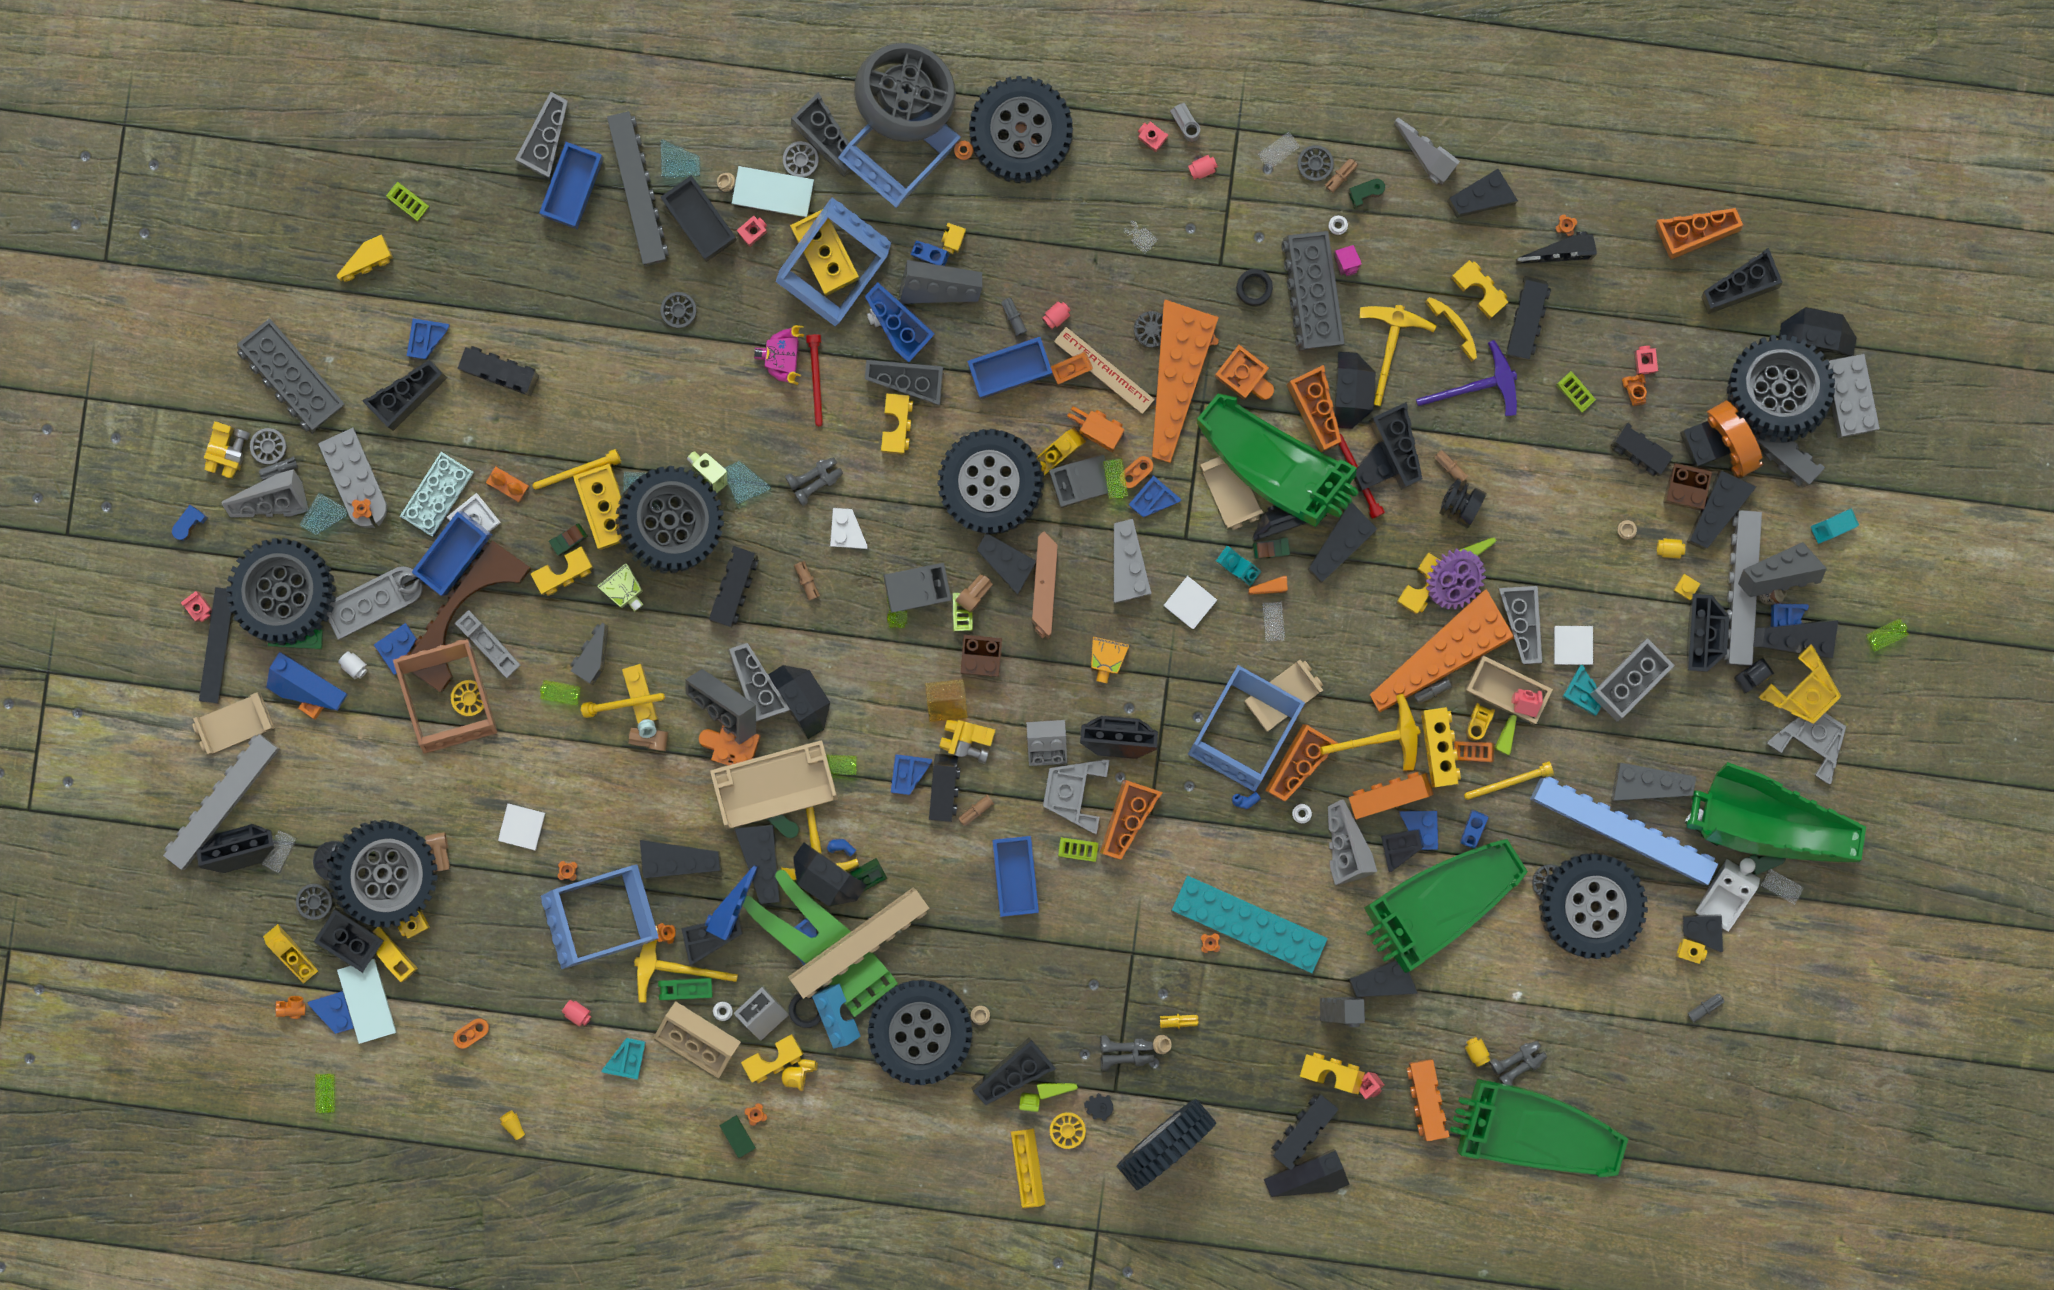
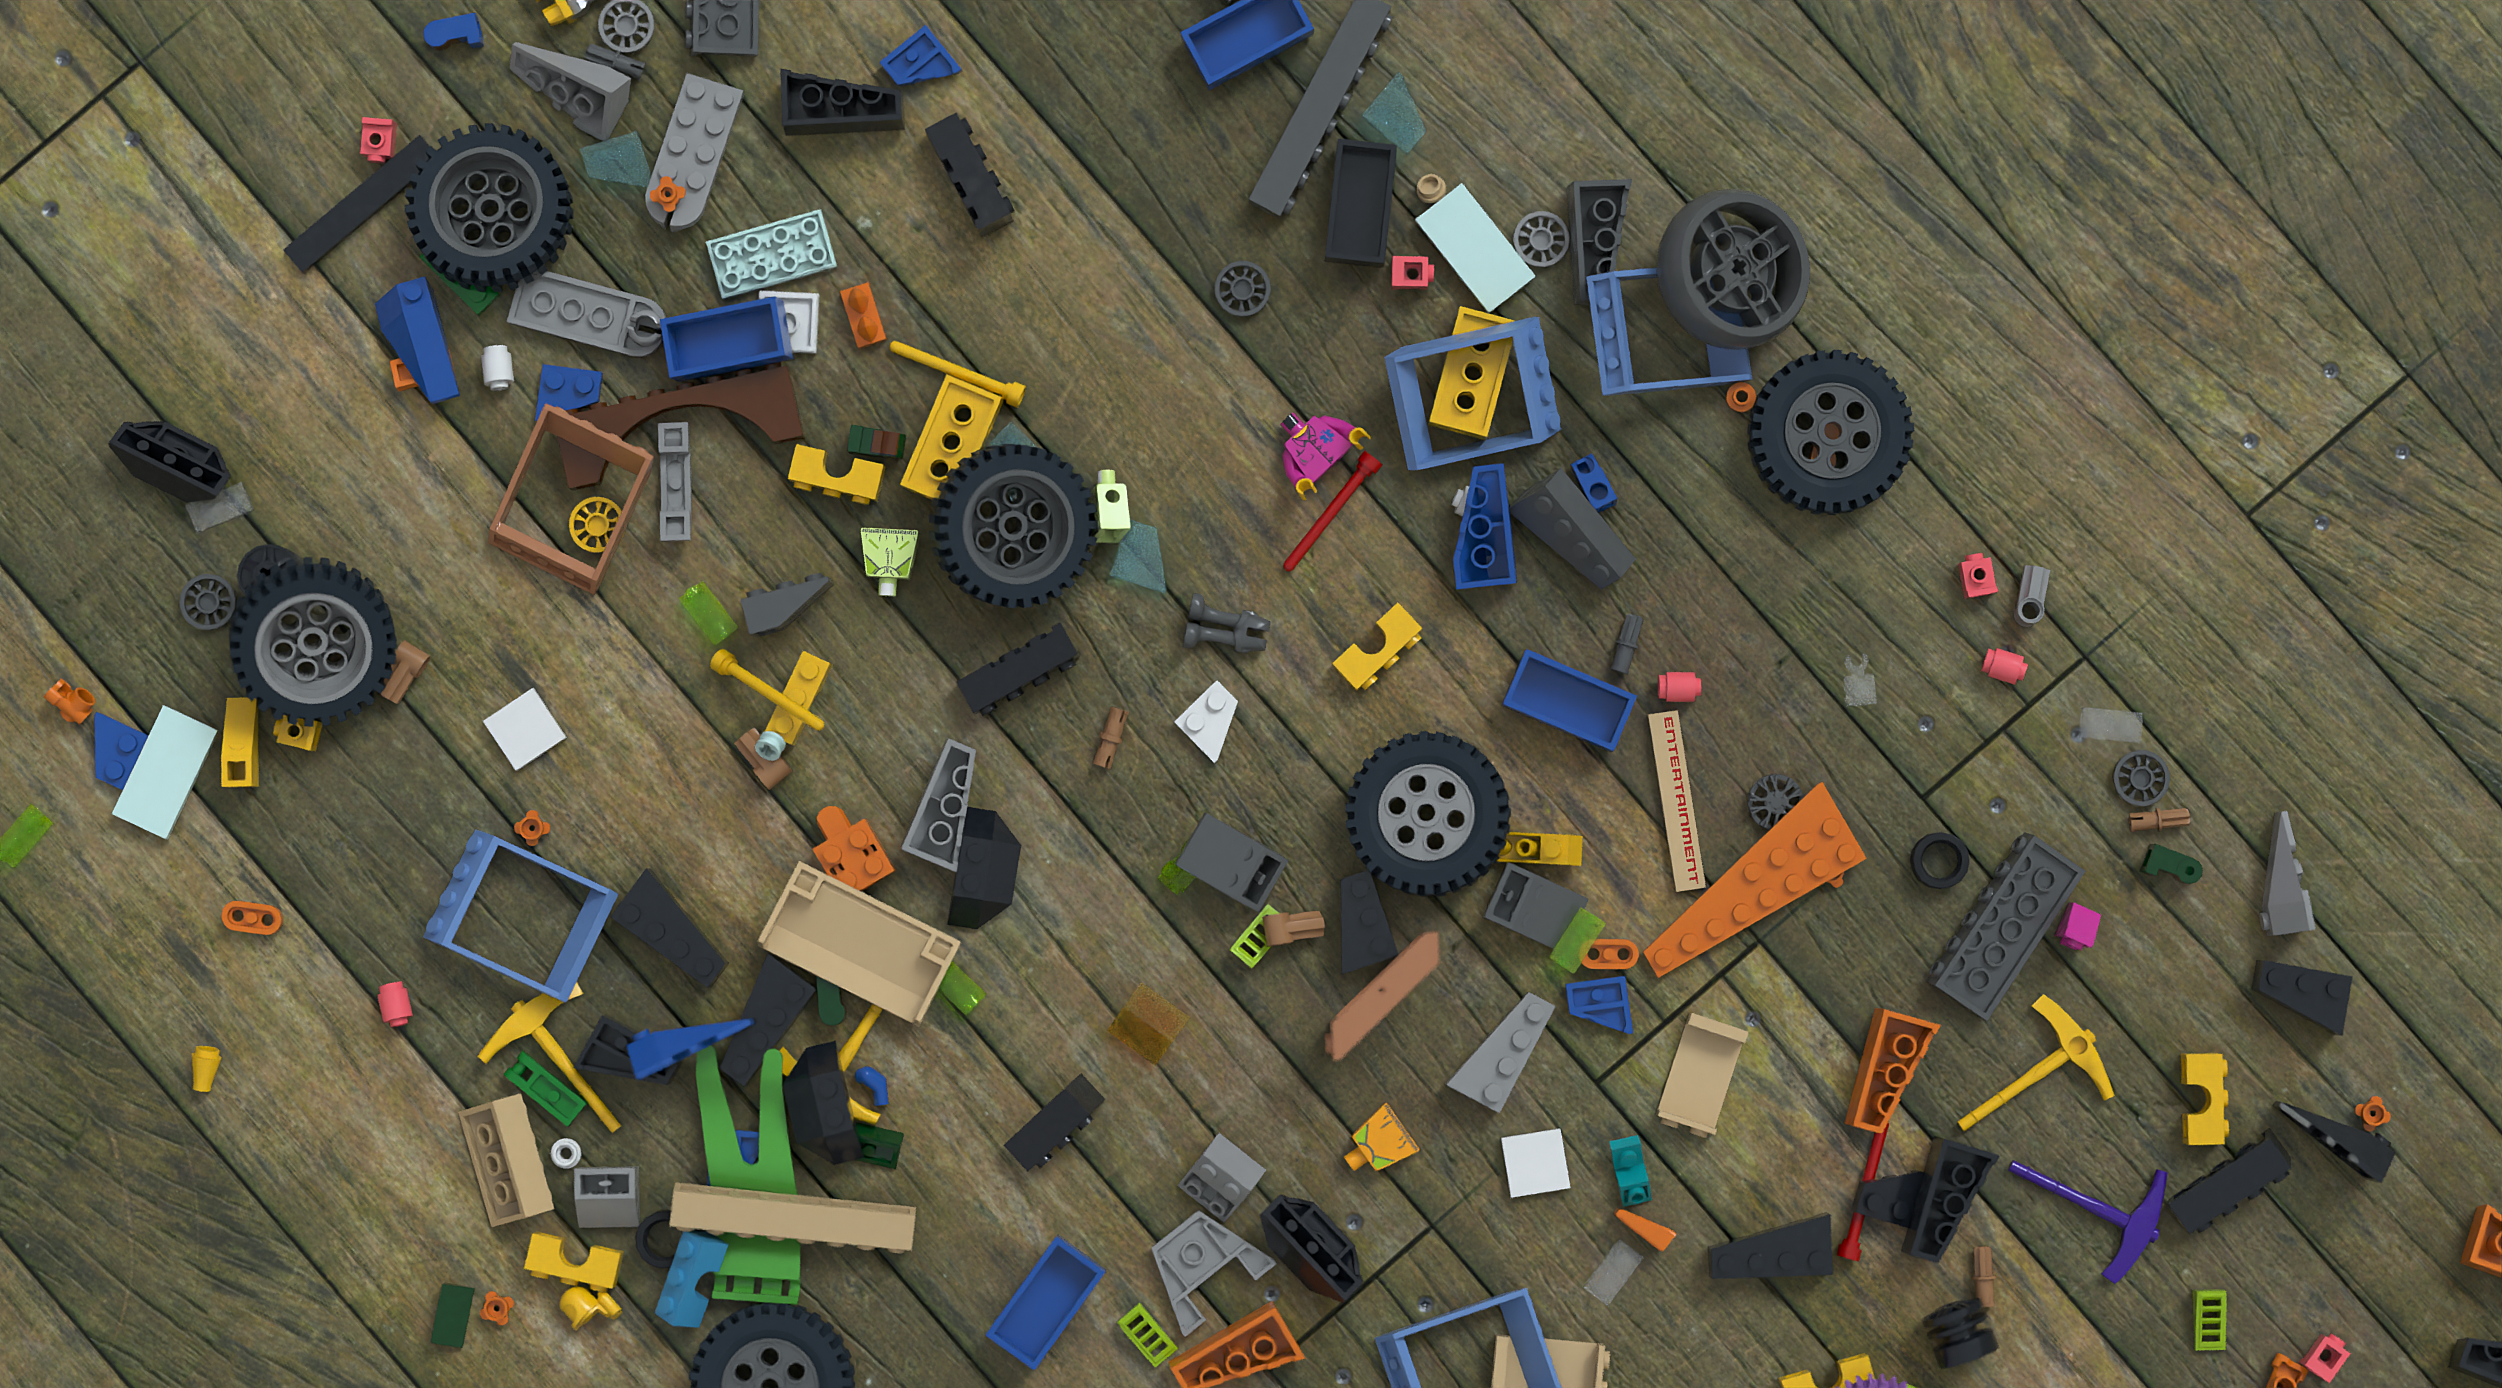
camera: 40 degrees right, 0 degrees up
light grey brick [163,734,280,870] -> none
tan panel [192,692,275,754] -> none
yellow slope [263,924,318,984] -> none
black slope [314,907,384,973] -> none
teal wing [601,1038,646,1080] -> none
orange plate [656,923,675,944] -> none
dark grey wedge [685,669,756,745] -> none
dark grey wedge [865,360,943,405] -> none
blue wing [891,754,932,795] -> none
yellow hips [939,720,995,764] -> none
yellow brick [941,223,966,254] -> none
medium nougat axle [959,795,994,826] -> none
reddish brown slope [960,635,1002,677] -> none
orange plate [1051,351,1093,384] -> none
orange brick [1067,406,1125,453] -> none
green windscreen [1197,394,1359,527] -> none
orange brick [1214,345,1274,400] -> none
black wedge [1252,505,1327,542] -> none
leg [1253,538,1290,559] -> none
white plate [1329,216,1348,235] -> none
black wedge [1334,352,1376,429] -> none
yellow slope [1425,297,1477,362] -> none

